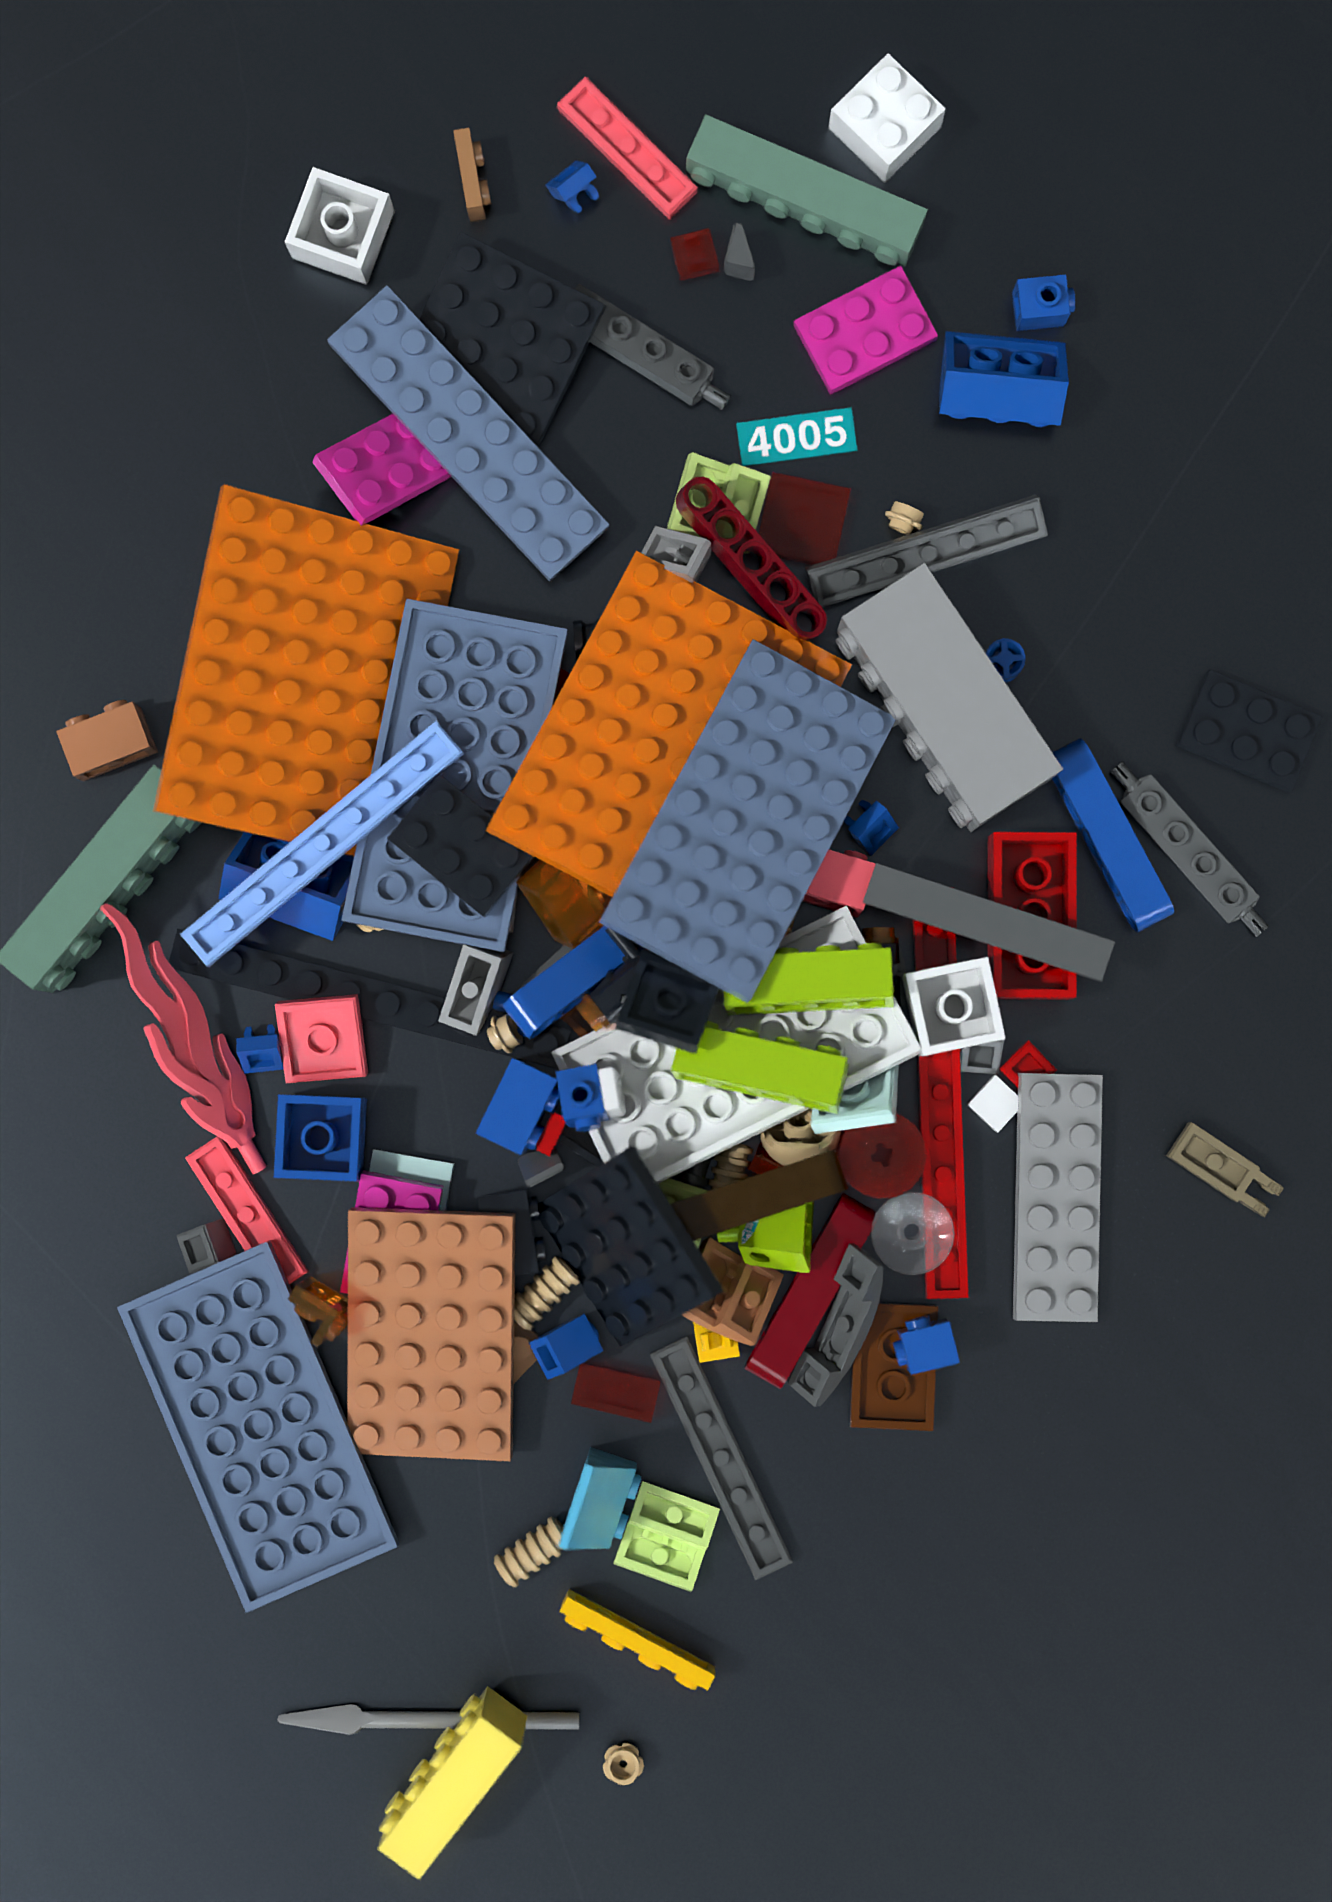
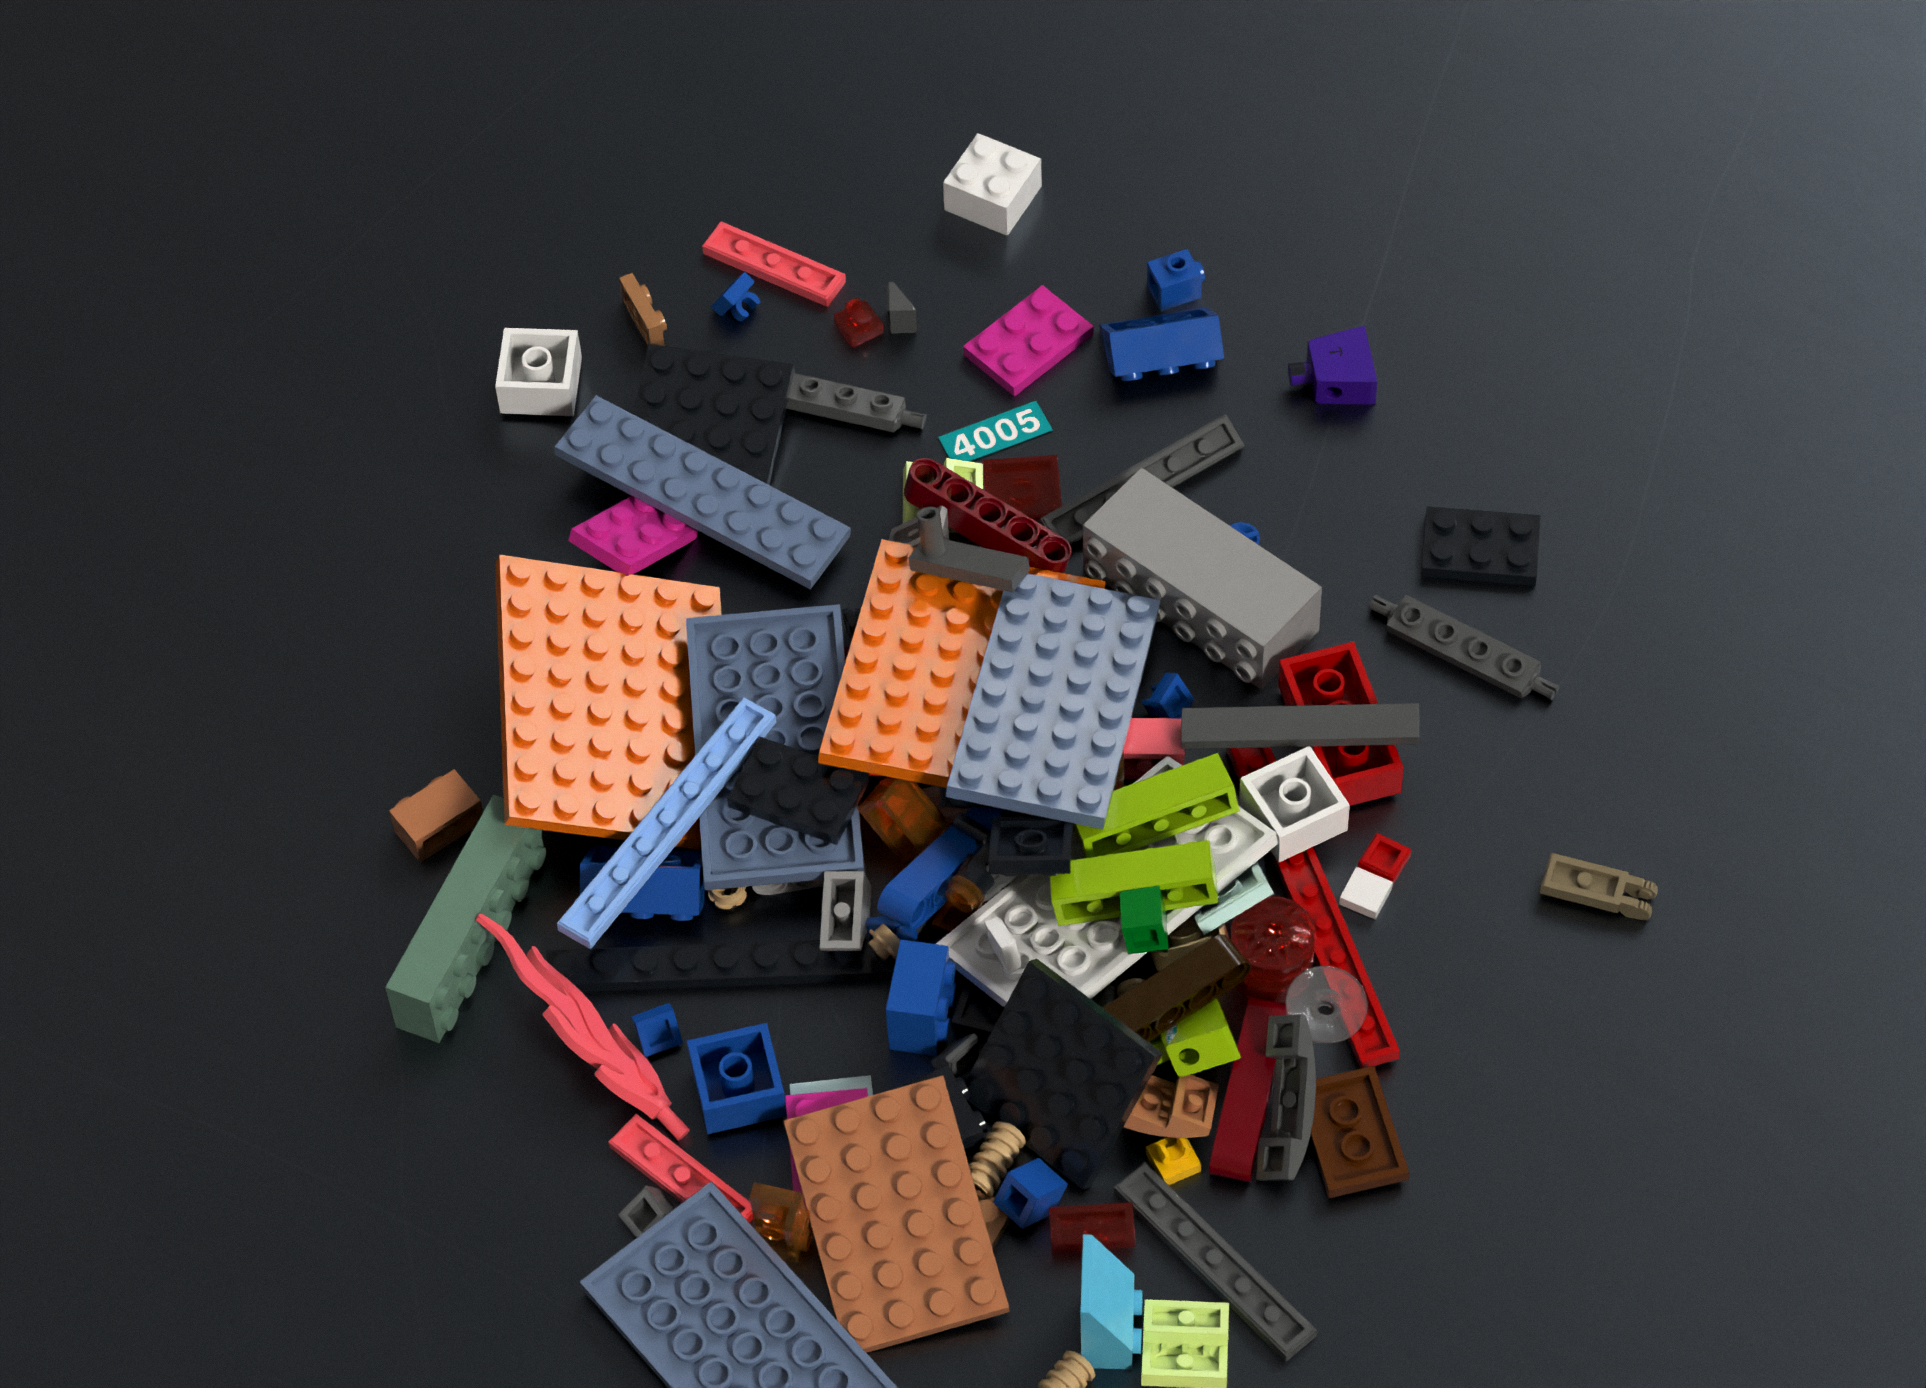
camera: 20 degrees left, 30 degrees down
coral tile [275,994,368,1083] -> none
red tile [536,1112,566,1156] -> none
blue brick [556,1064,610,1132] -> none
sand green brick [686,115,928,266] -> none
tan plate [885,501,924,535] -> none
blue brick [893,1316,960,1375] -> none
dark grey slope [960,1039,1004,1075] -> none
light grey plate [1013,1073,1103,1322] -> none
blue beam [1052,738,1174,933] -> none
none -> dark grey piece [908,507,1030,592]
none -> green panel [1120,886,1169,955]
none -> dark purple torso [1288,326,1377,405]

